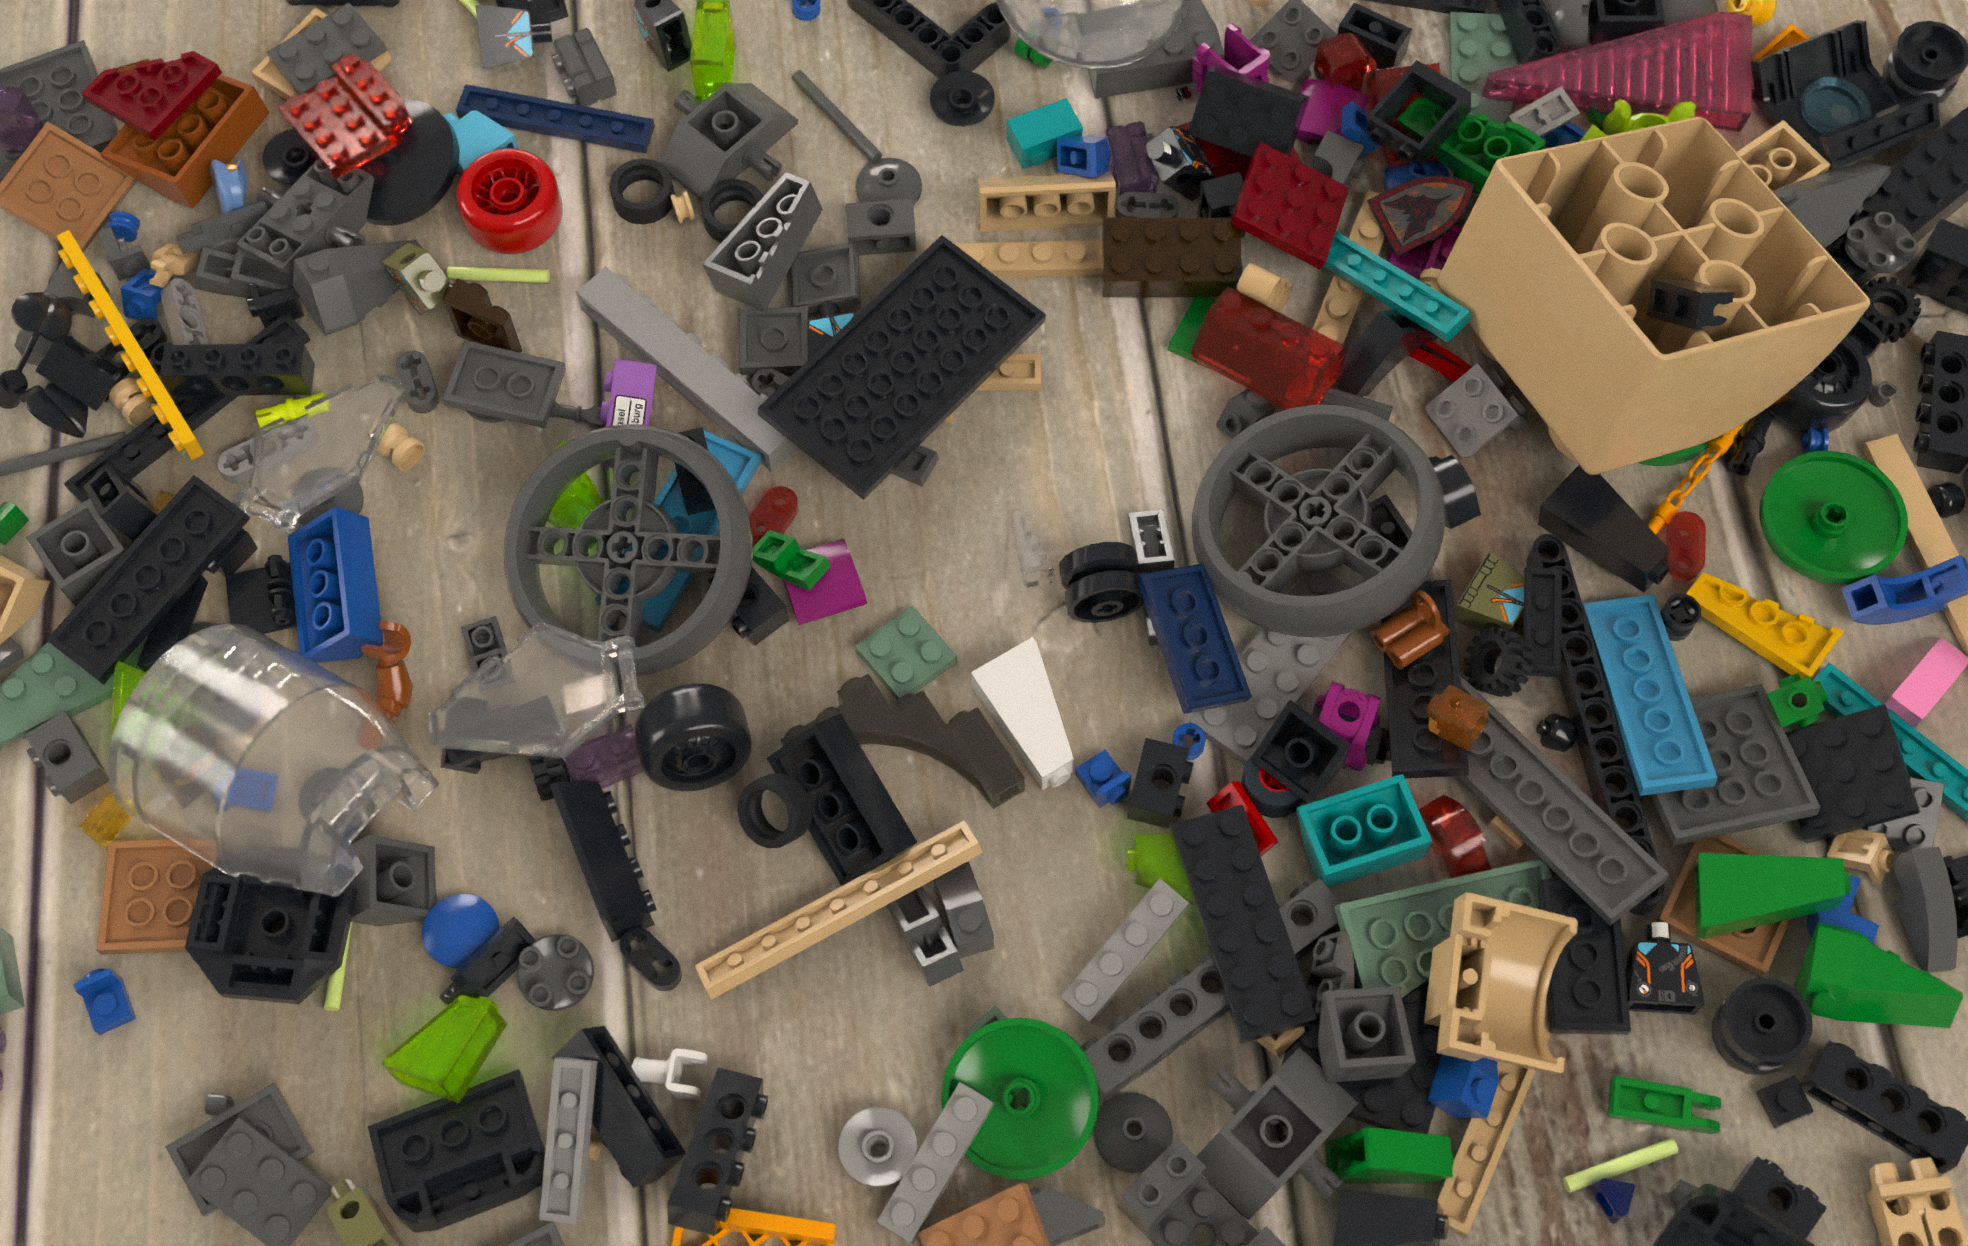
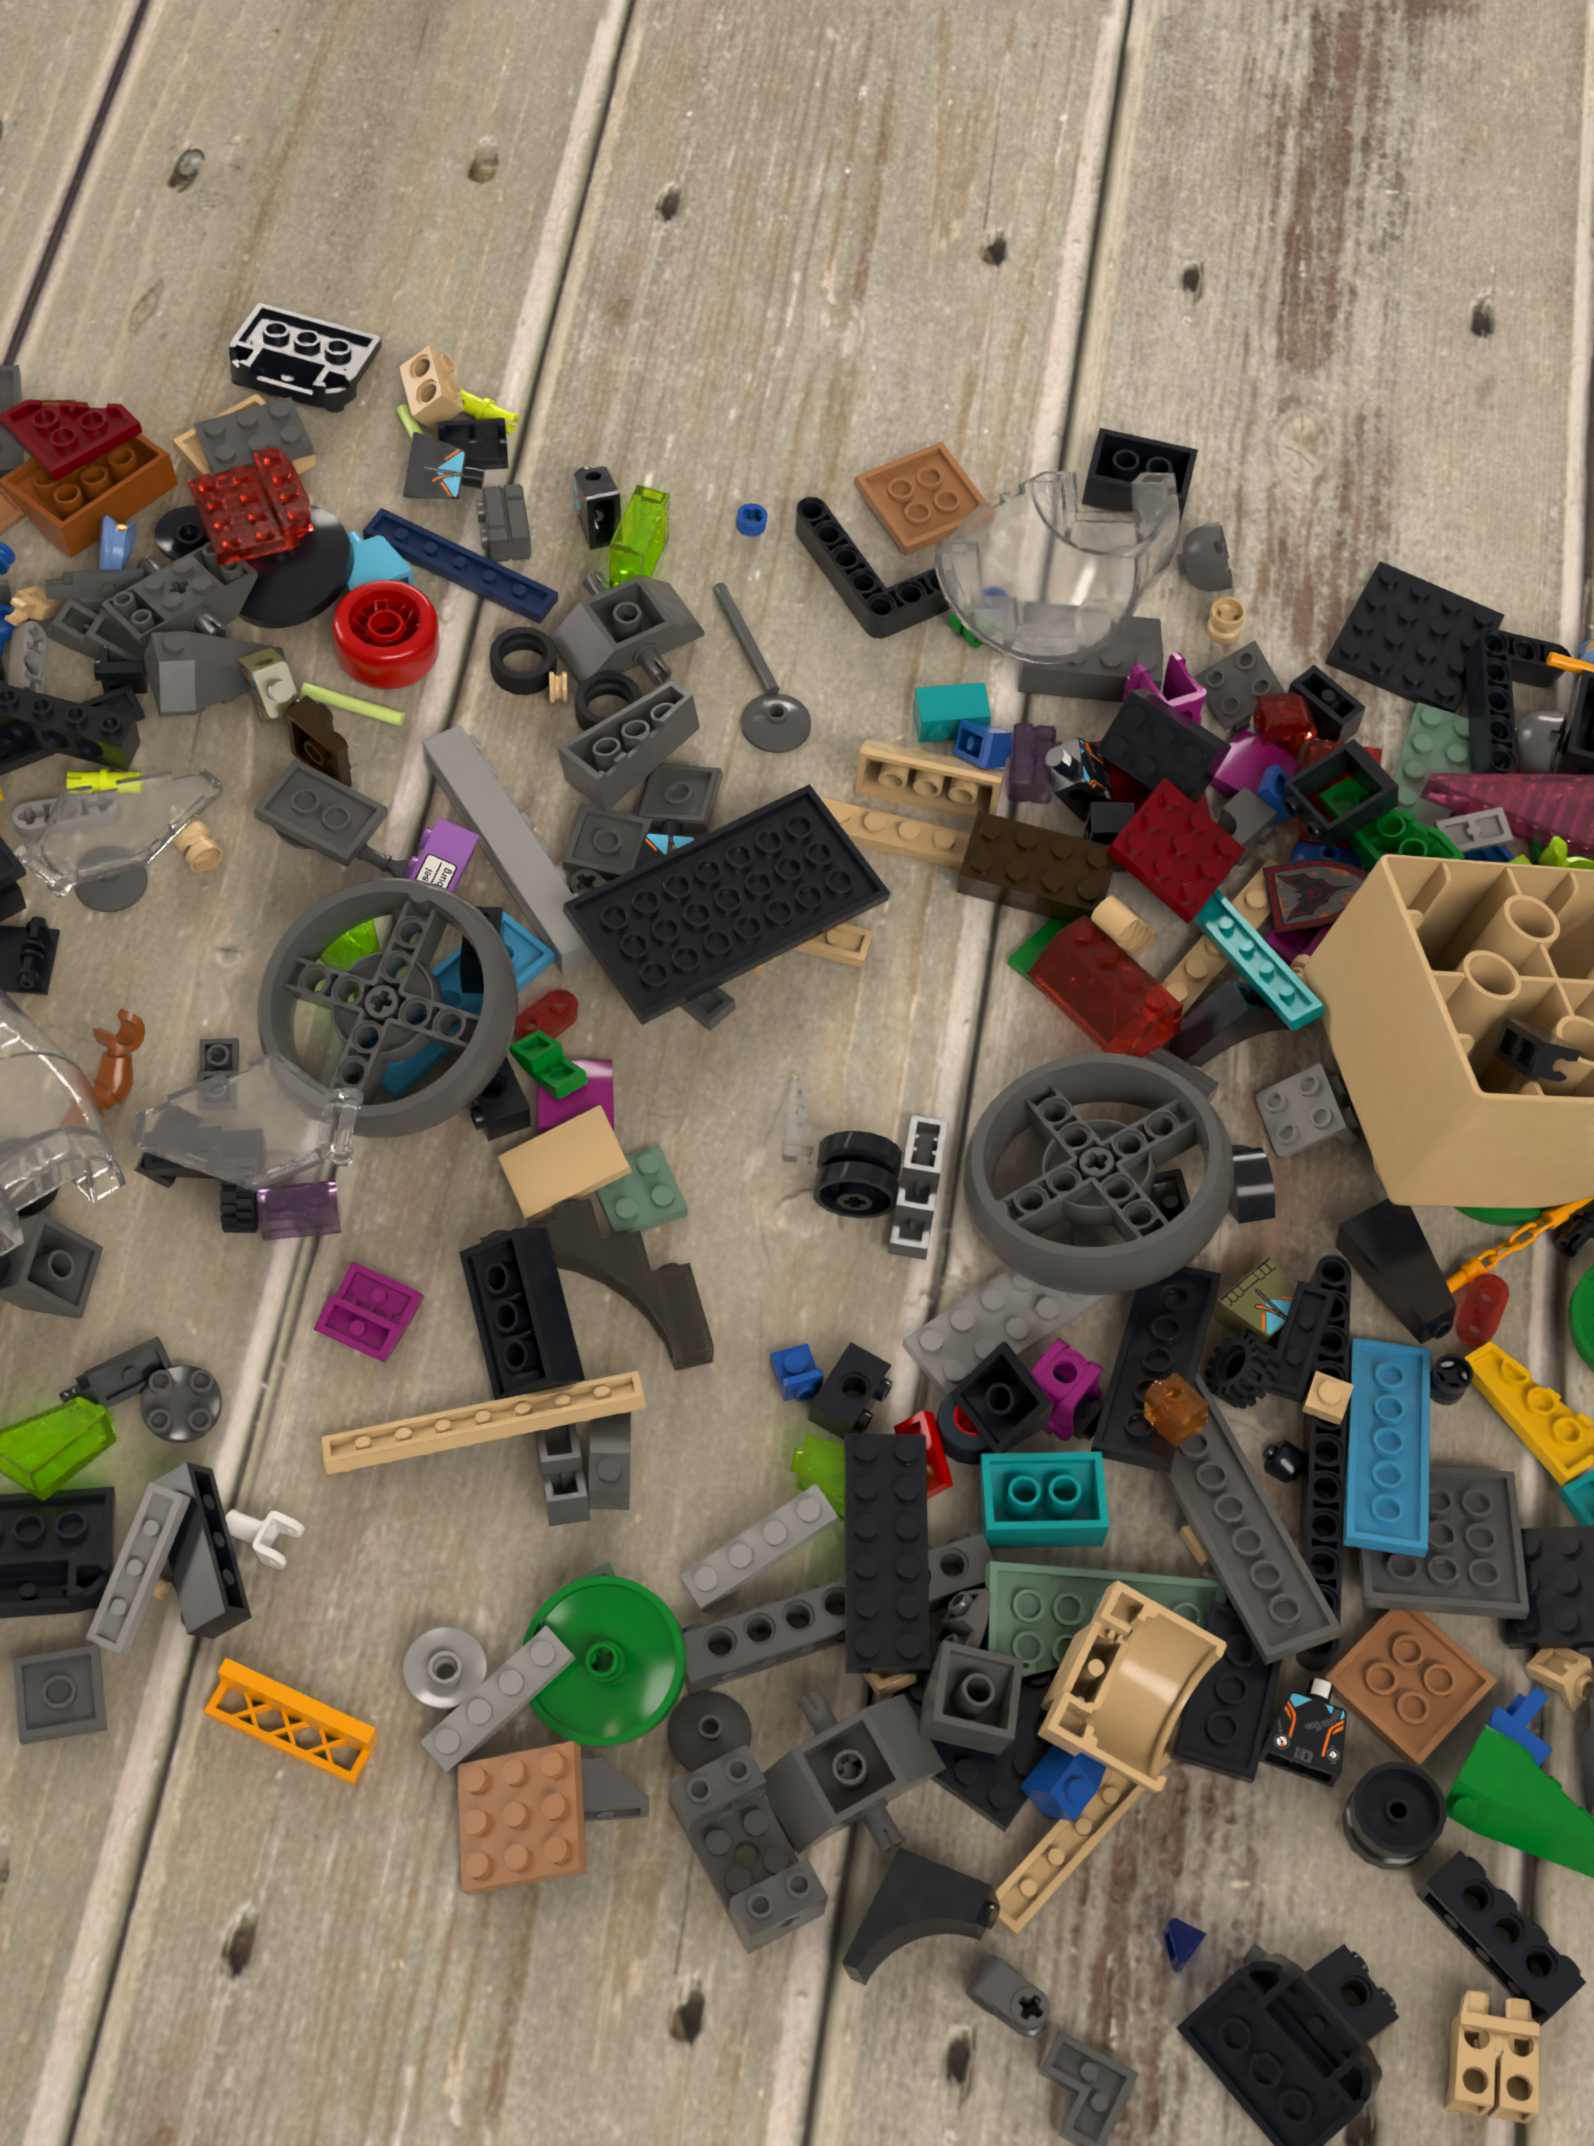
camera: 10 degrees right, 5 degrees down
blue slope [287,506,384,664] -> none
dark grey beam [396,350,439,414] -> none
blue dish [422,894,499,968] -> none
black slope [550,781,657,942] -> none
black beam [619,927,682,991] -> none
black wheel [635,683,752,792] -> none
black brick [667,1067,768,1236] -> none
black tyre [737,773,812,849] -> none
dark grey brick [846,198,916,256] -> none
black dish [930,71,995,127] -> none
white slope [971,637,1074,790] -> none
dark grey beam [1115,192,1179,218] -> none
dark blue tile [1136,564,1252,714] -> none
blue bush [1172,723,1206,760] -> none
black piece [1176,86,1191,101] -> none
dark grey bracket [1216,387,1276,439] -> none
green slope [1326,1127,1454,1184] -> none
dark orange piece [1371,590,1450,669] -> none
red sticker [1408,341,1472,383] -> none
clear red brick [1418,794,1492,879] -> none
yellowish green bar [1562,1138,1678,1193] -> none
green hinge [1607,1076,1722,1134] -> none
green slope [1694,853,1851,939] -> none
black plate [1756,1075,1814,1129] -> none
green brick [1766,672,1829,729] -> none
none -> magenta slope [314,1261,425,1363]
none -> tan tile [498,1105,633,1224]
none -> tan plate [1302,1371,1354,1425]

